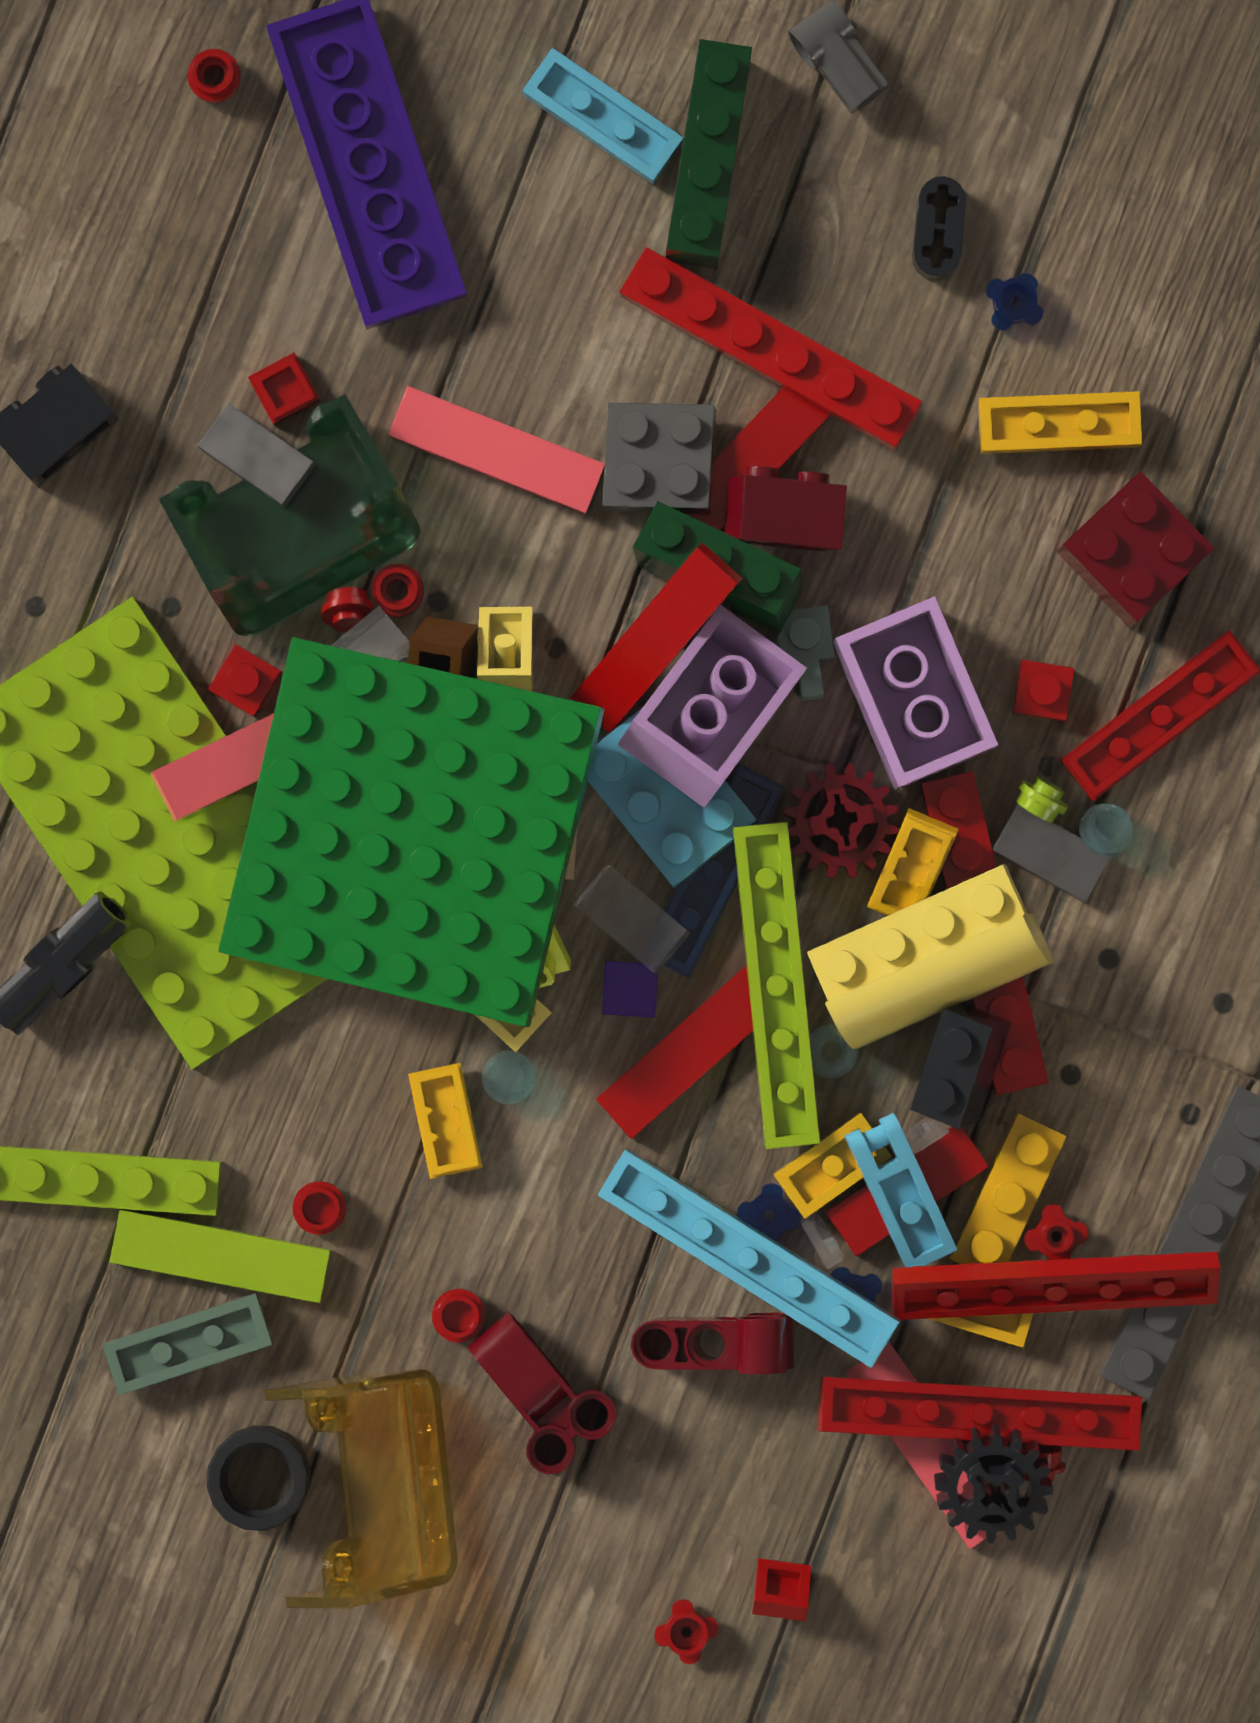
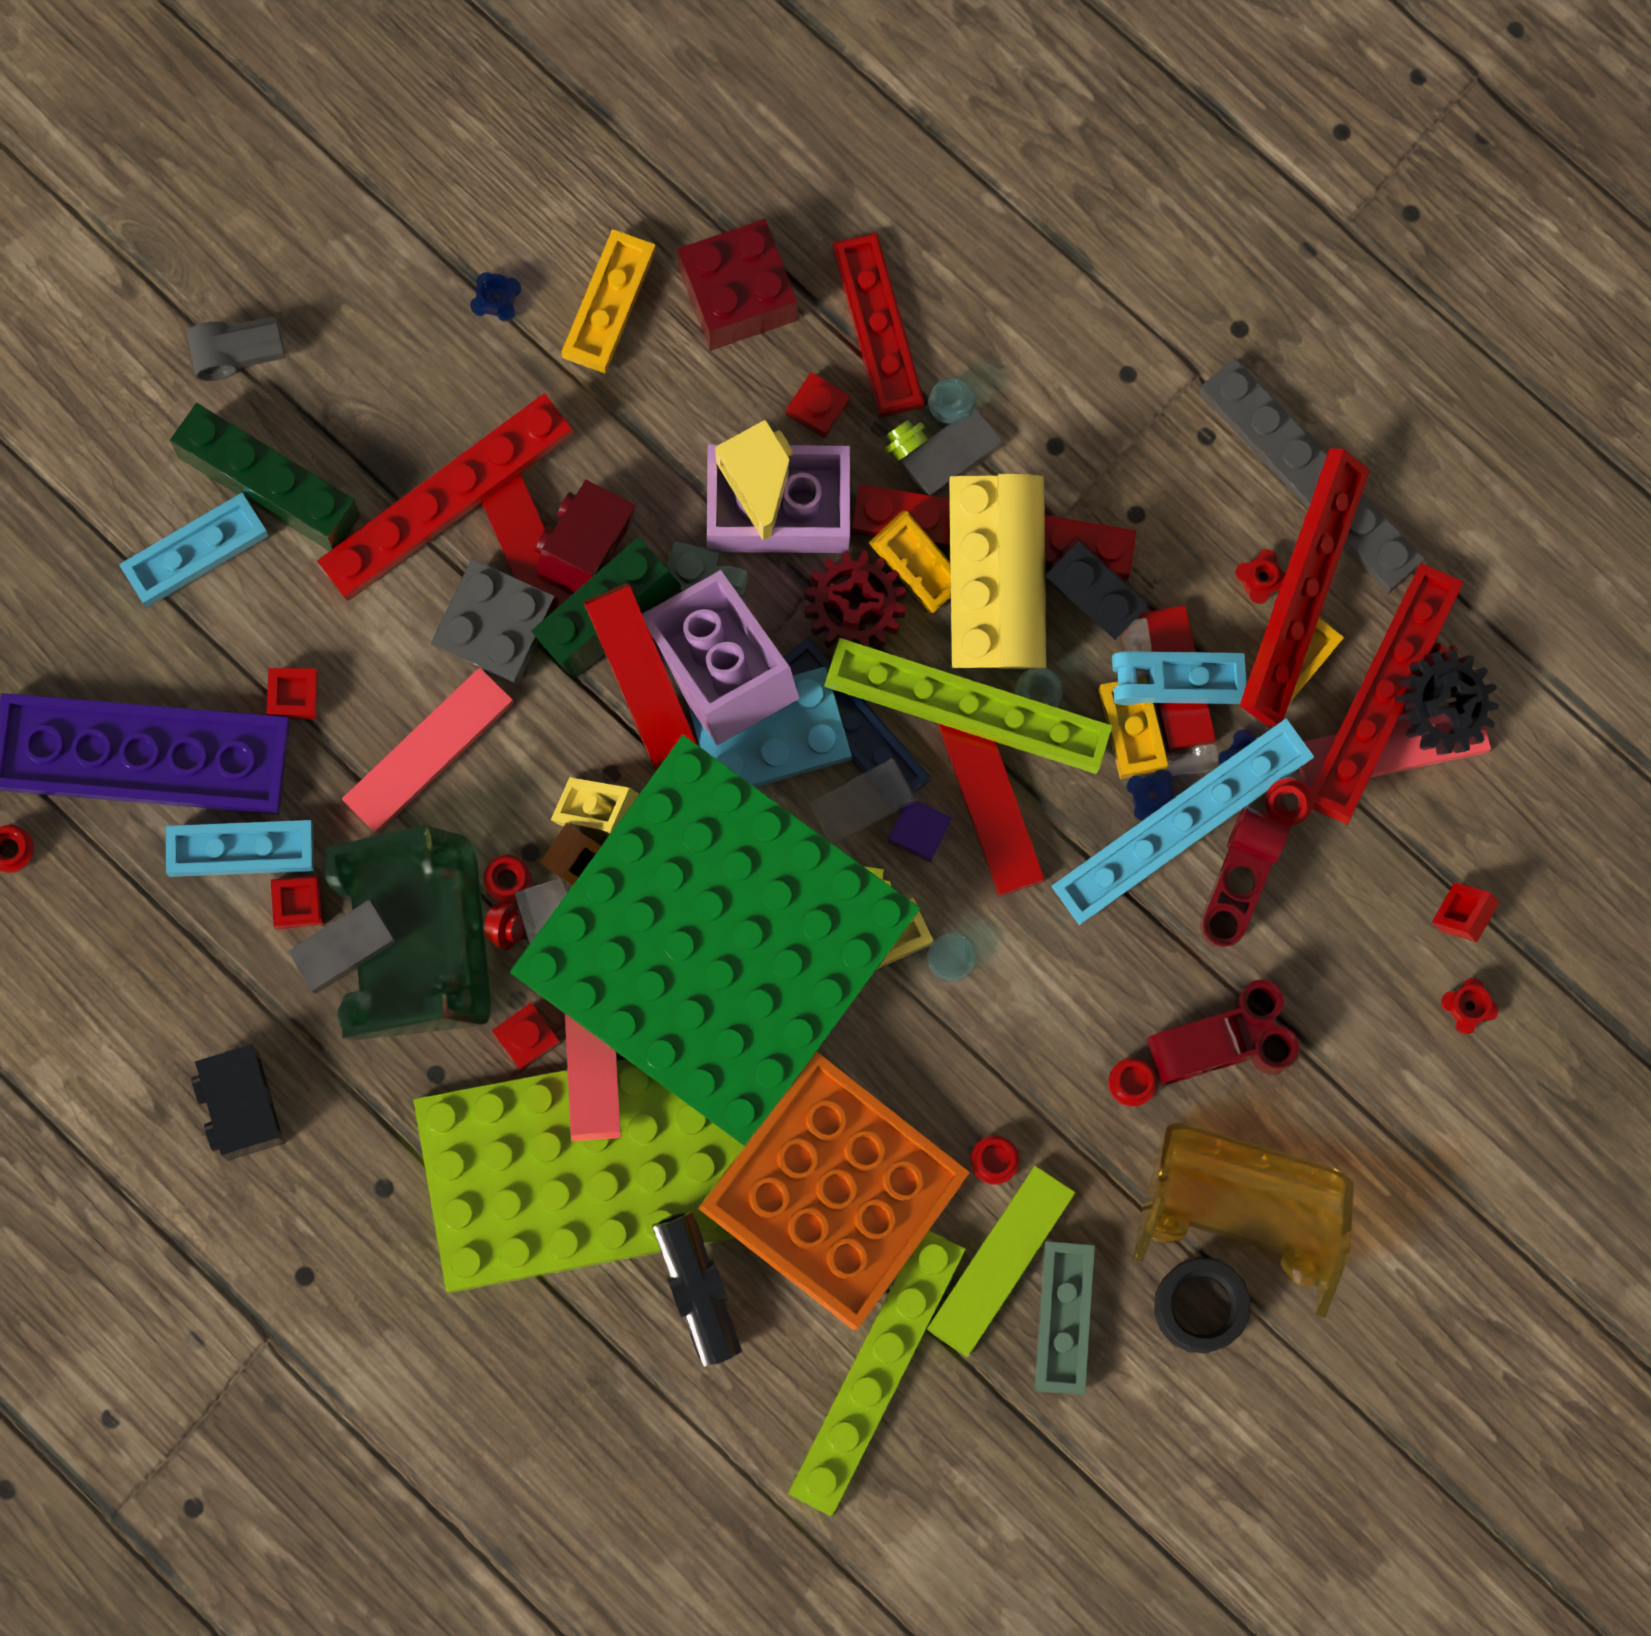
camera: 70 degrees left, 10 degrees down
yellow plate [408,1063,483,1179] -> none
black beam [912,176,966,281] -> none
yellow plate [949,1113,1067,1264] -> none
none -> medium azure plate [166,820,314,877]
none -> red plate [267,668,319,719]
none -> orange plate [698,1052,970,1330]
none -> light yellow slope [715,420,793,541]
none -> red plate [1265,777,1314,826]

